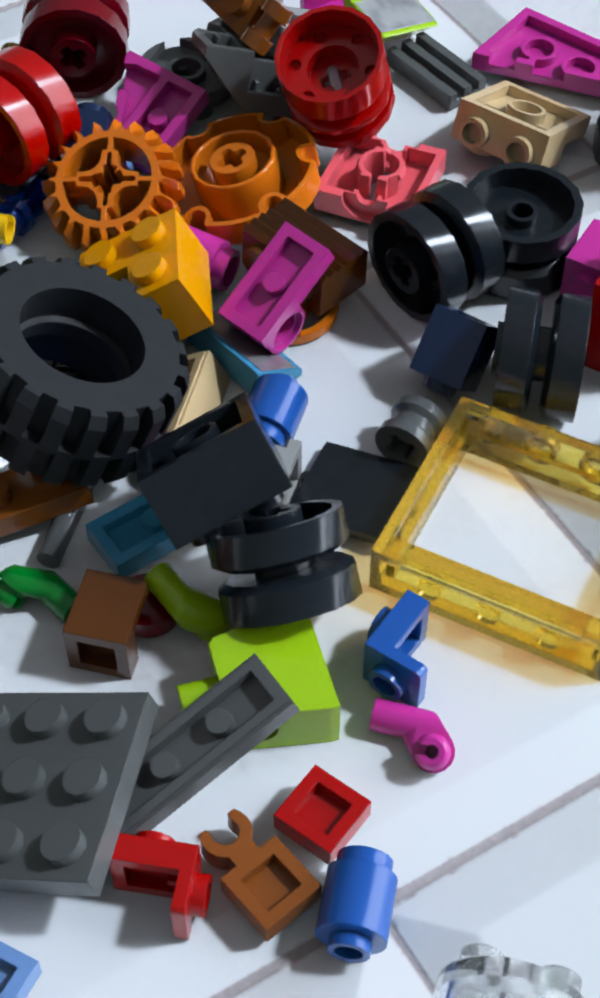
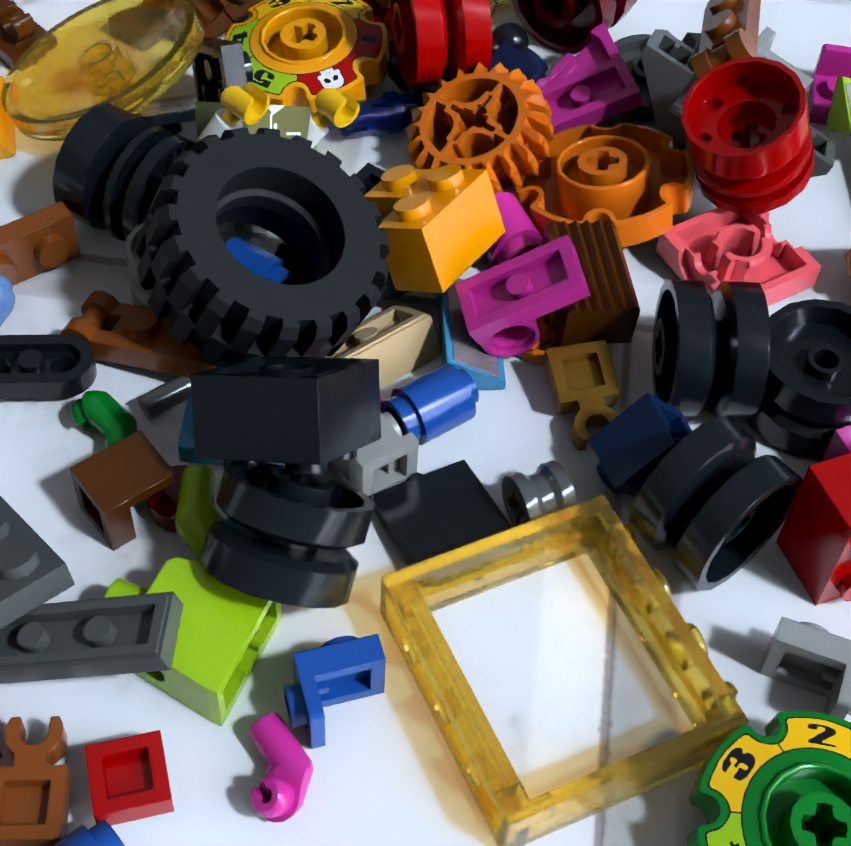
camera: 35 degrees right, 0 degrees up
none -> pearl gold plate [544,339,621,451]

